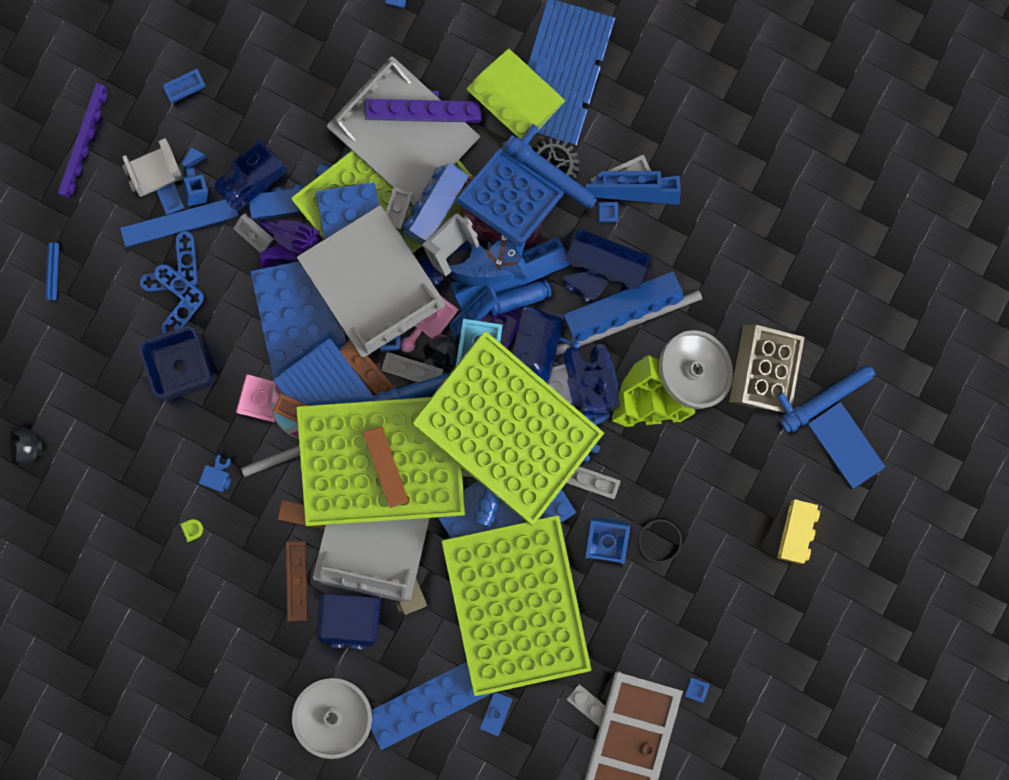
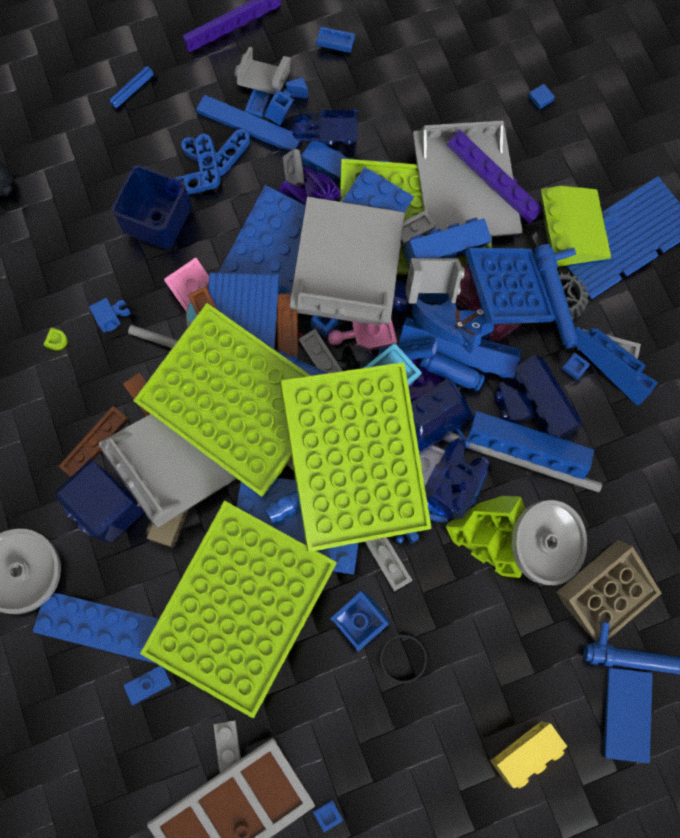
camera: 40 degrees right, 10 degrees down
dark orange tile [363,426,409,508] -> none

